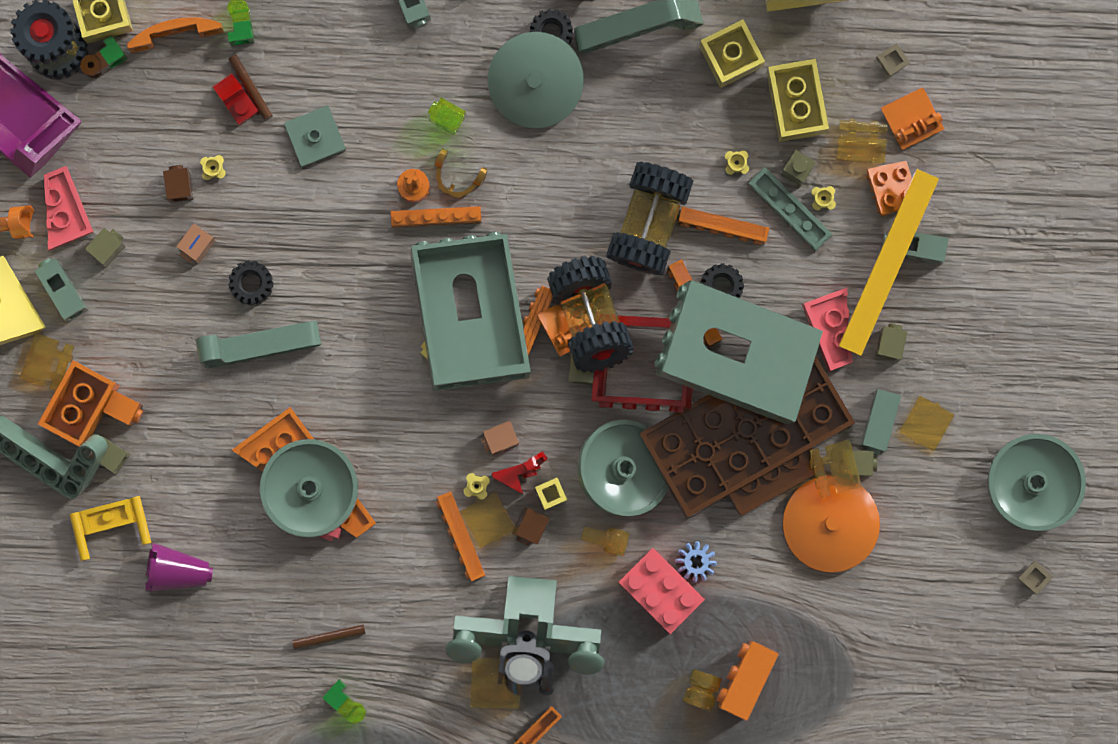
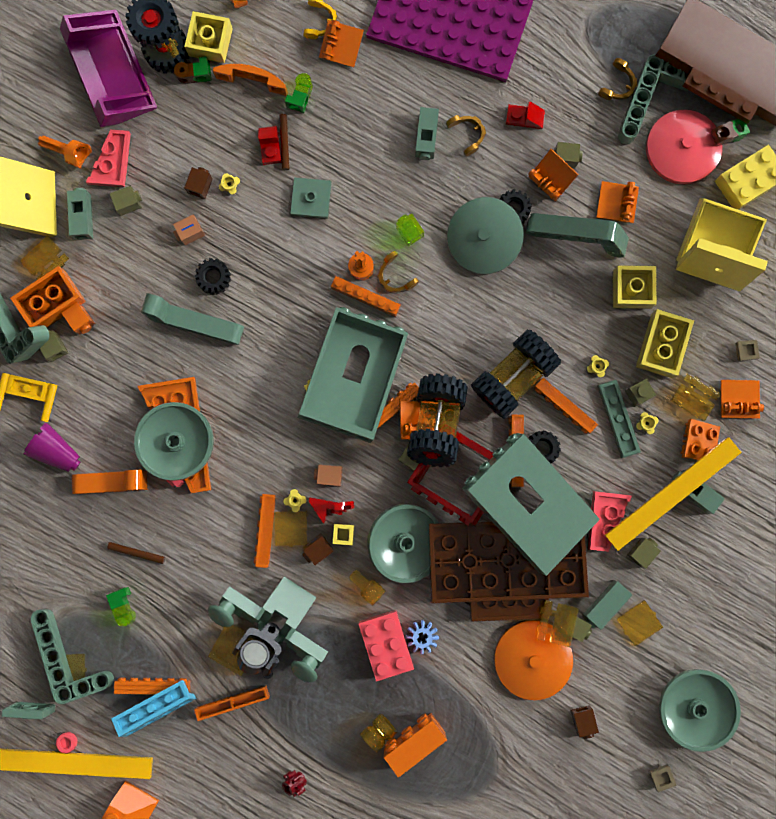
camera: 35 degrees right, 0 degrees up
none -> orange beam [72,470,148,494]
none -> reddish brown brick [571,705,599,739]

